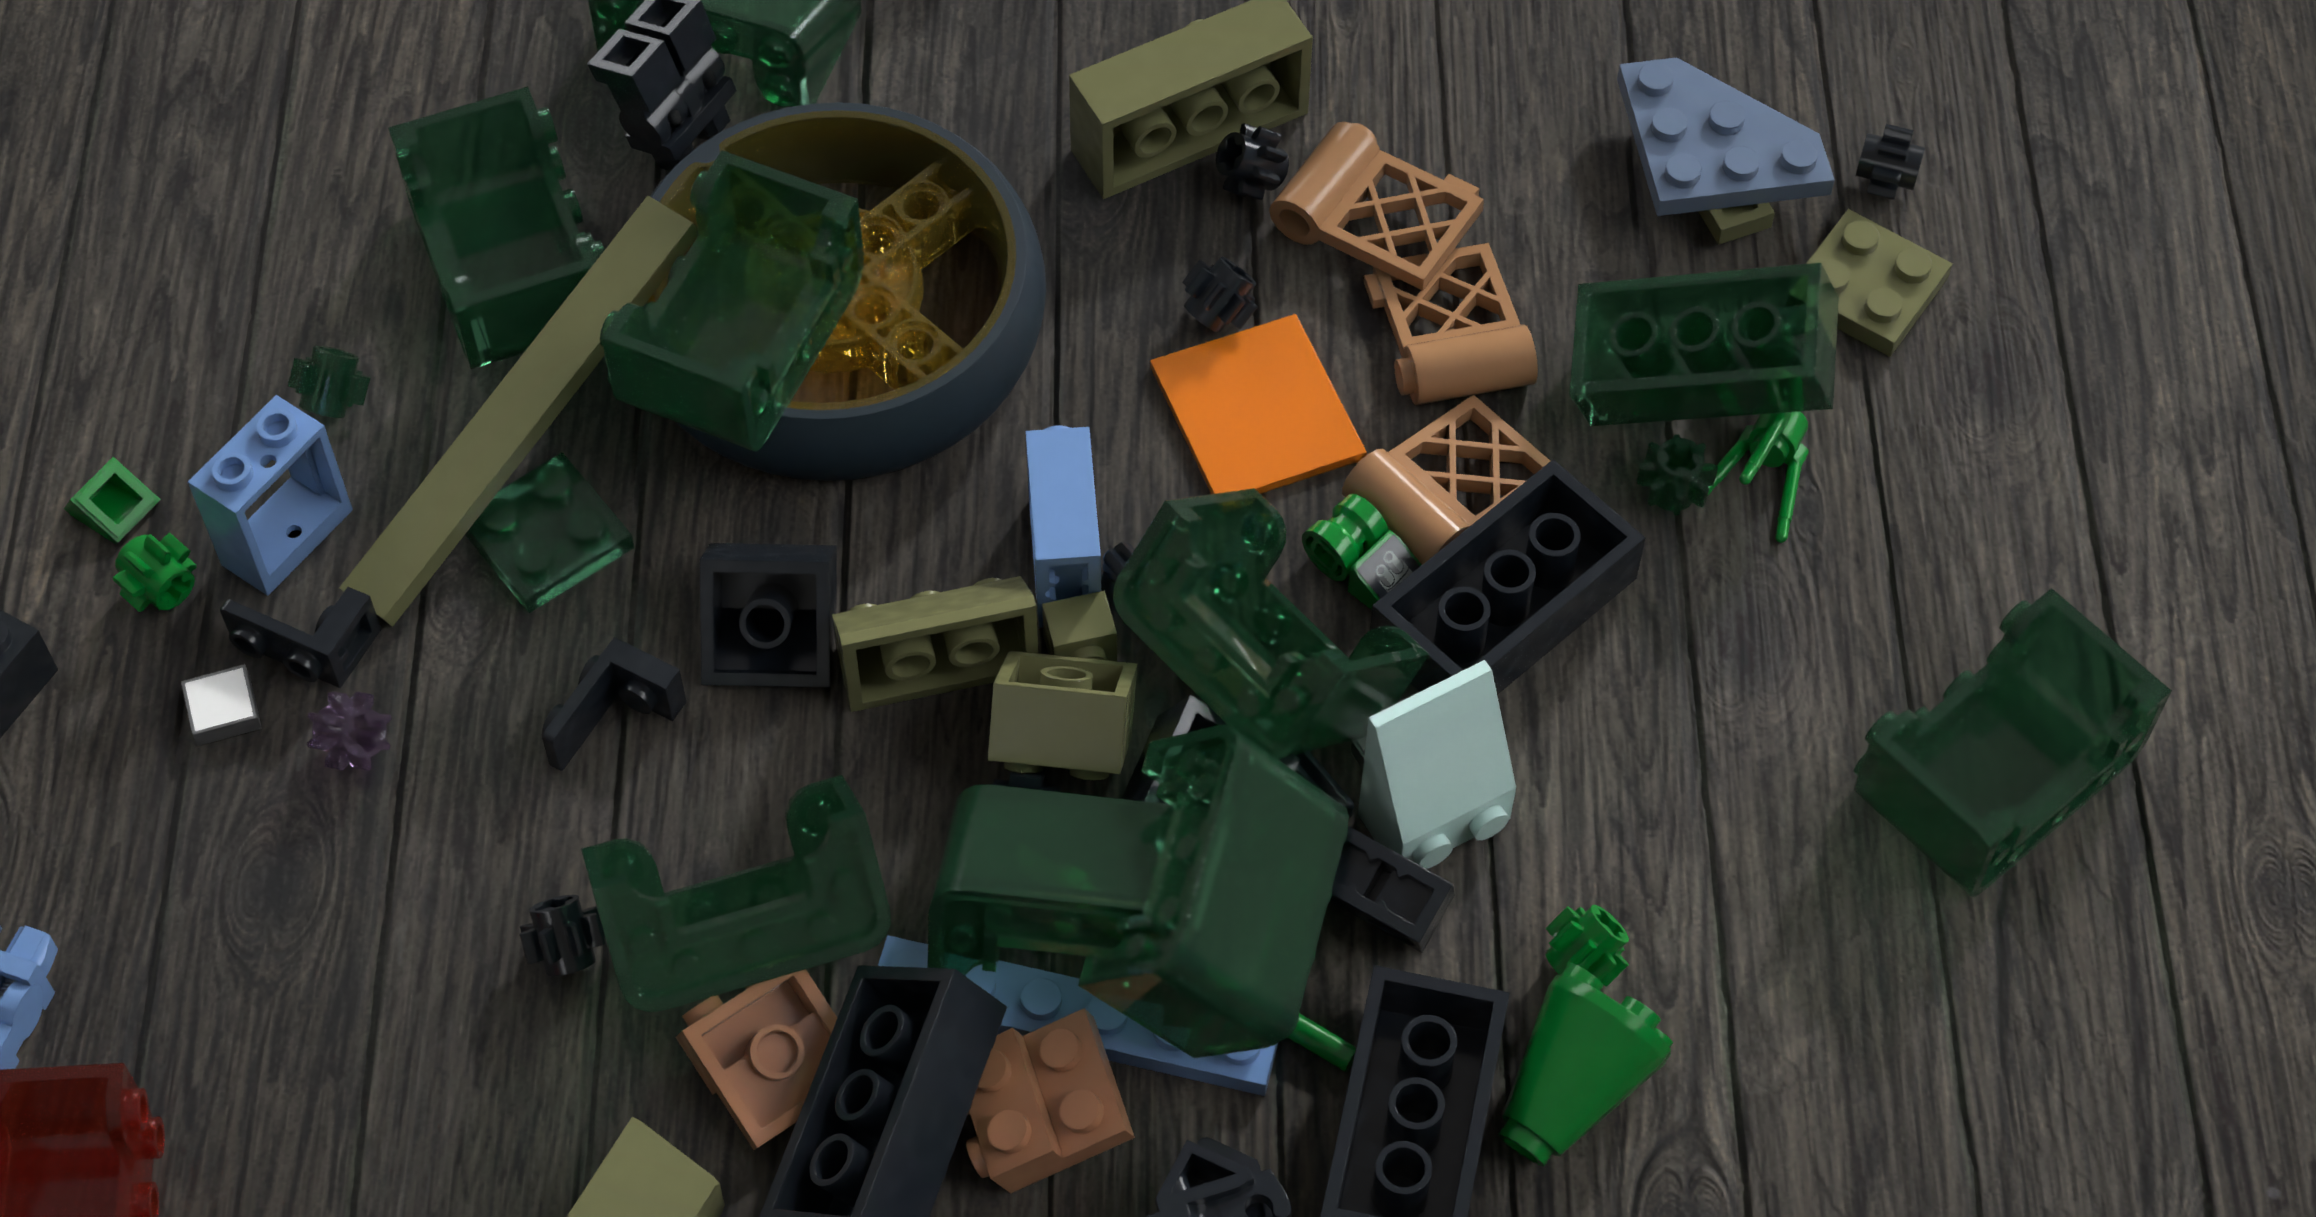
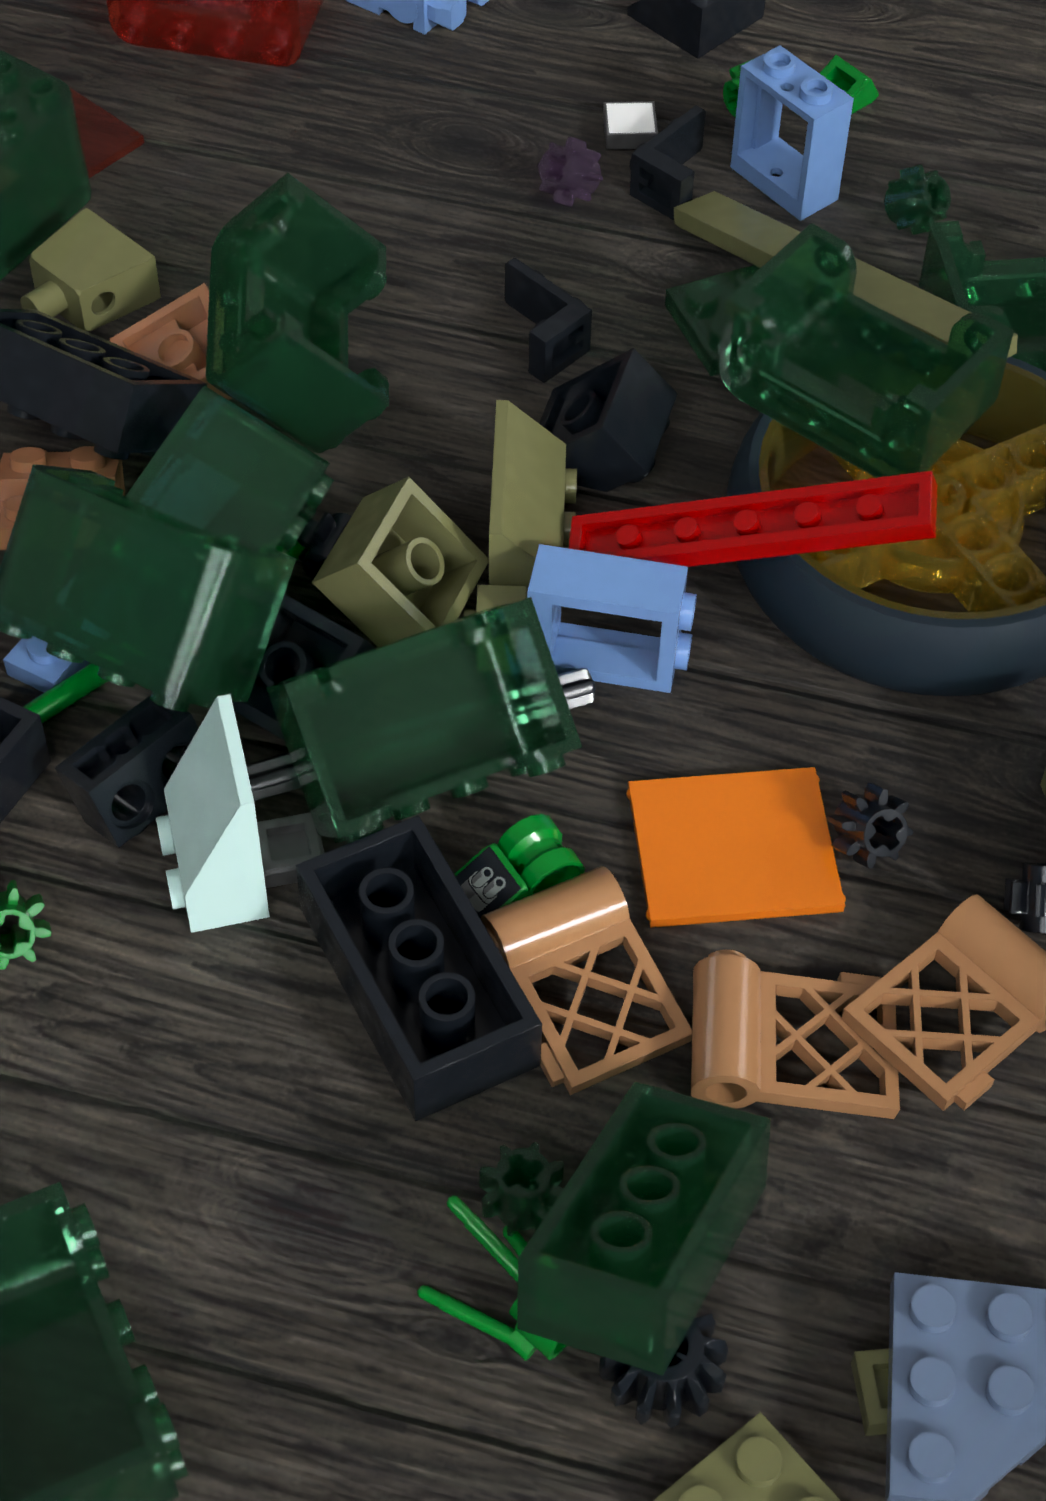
camera: 105 degrees right, 5 degrees down
none -> red plate [568,471,938,567]

